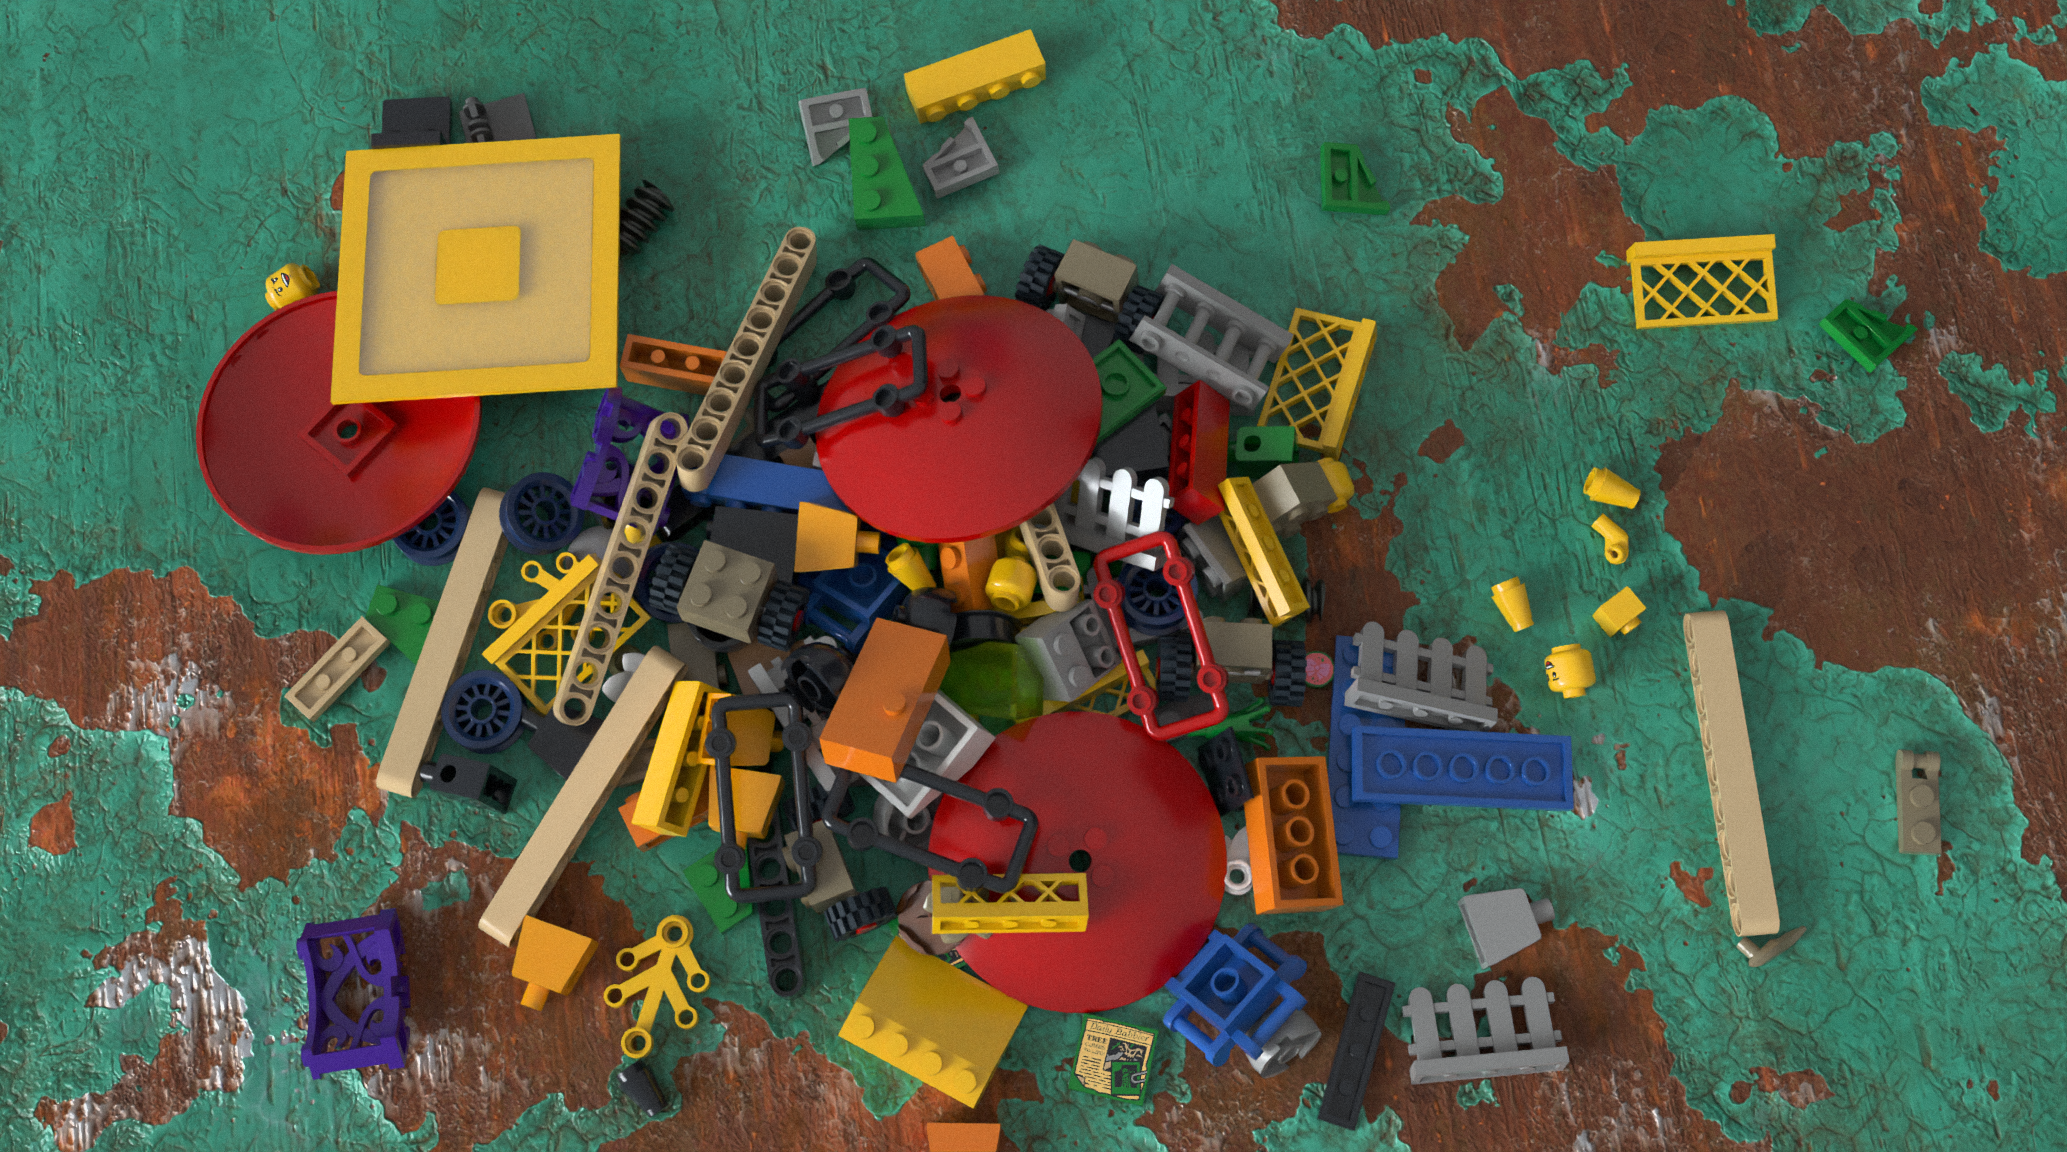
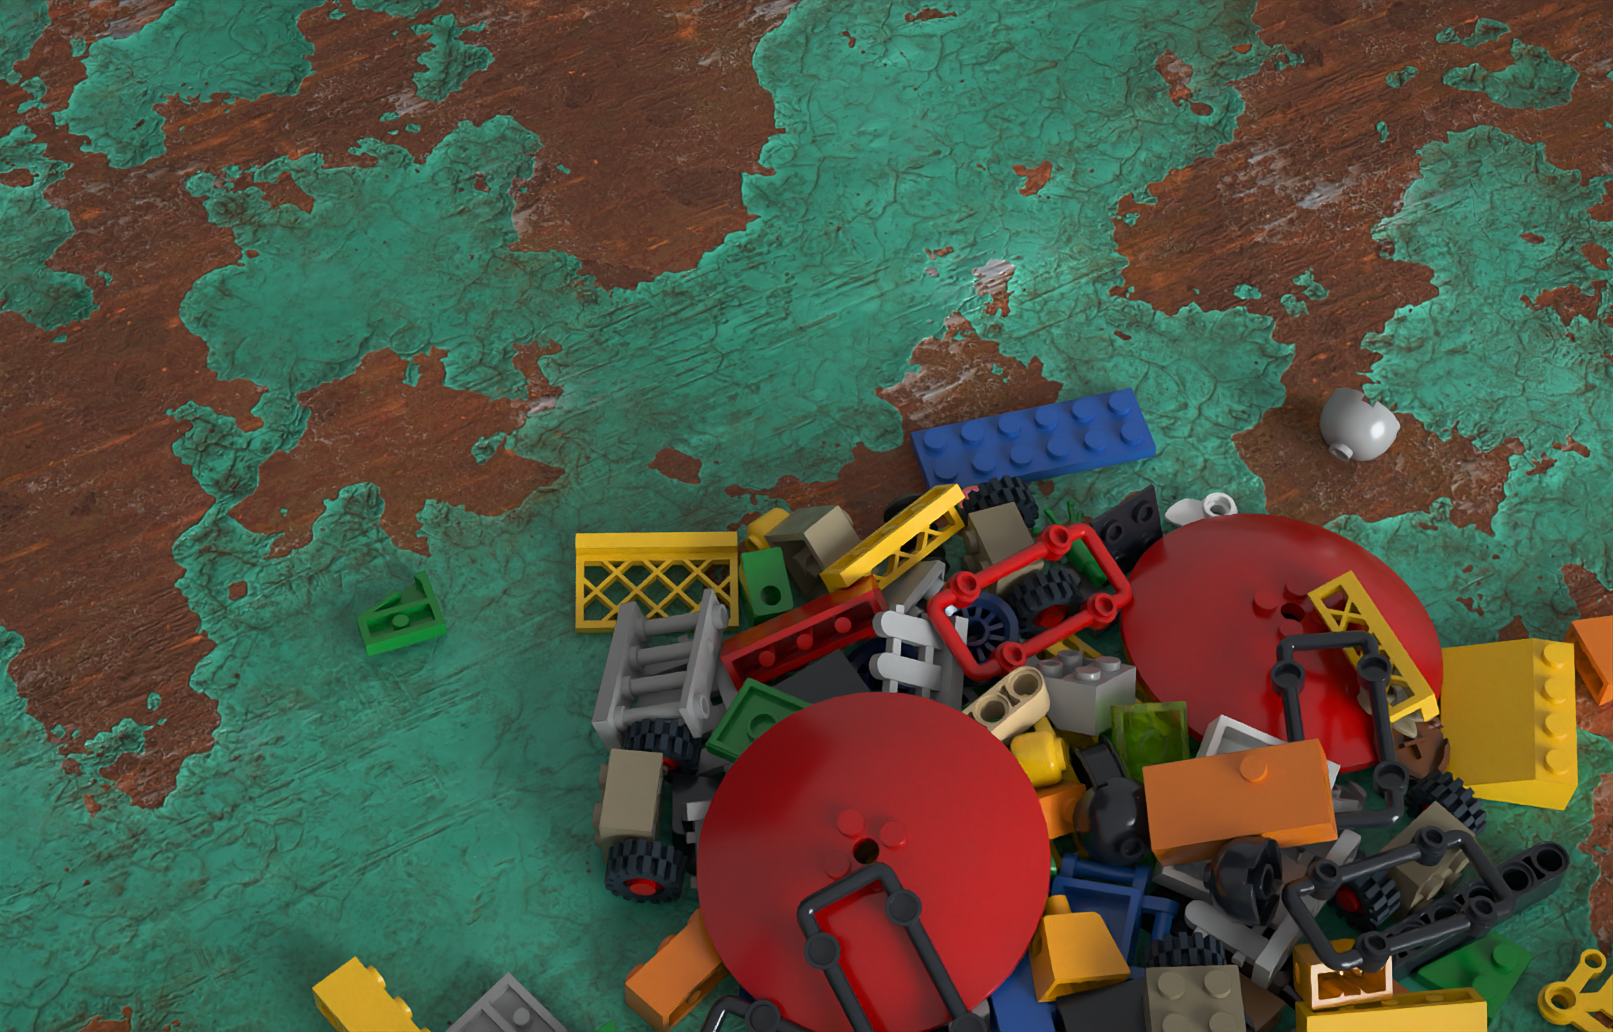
camera: 115 degrees left, 20 degrees down
light orange torso [708,765,785,850] -> none
yellow cone [885,543,936,591] -> none
tile [1068,1013,1159,1106] -> none
blue brick [1163,923,1307,1067] -> none
orange brick [1244,756,1344,915] -> none
black tile [1316,971,1396,1131] -> none
light grey fence [1344,622,1498,732] -> none
blue plate [1351,725,1574,812] -> none
light grey fence [1402,977,1570,1085] -> none
light grey torso [1457,888,1555,970] -> none
yellow cone [1491,576,1534,632] -> none
yellow head [1544,644,1596,699] -> none
yellow cone [1583,467,1641,509] -> none
yellow arm [1591,513,1629,565] -> none
yellow plate [1592,586,1646,638] -> none
yellow fence [1626,234,1778,329] -> none
tan beam [1683,610,1780,937] -> none
dark tan bar [1736,926,1807,967] -> none
green wing [1818,299,1918,373] -> none
dark tan plate [1895,749,1942,856] -> none

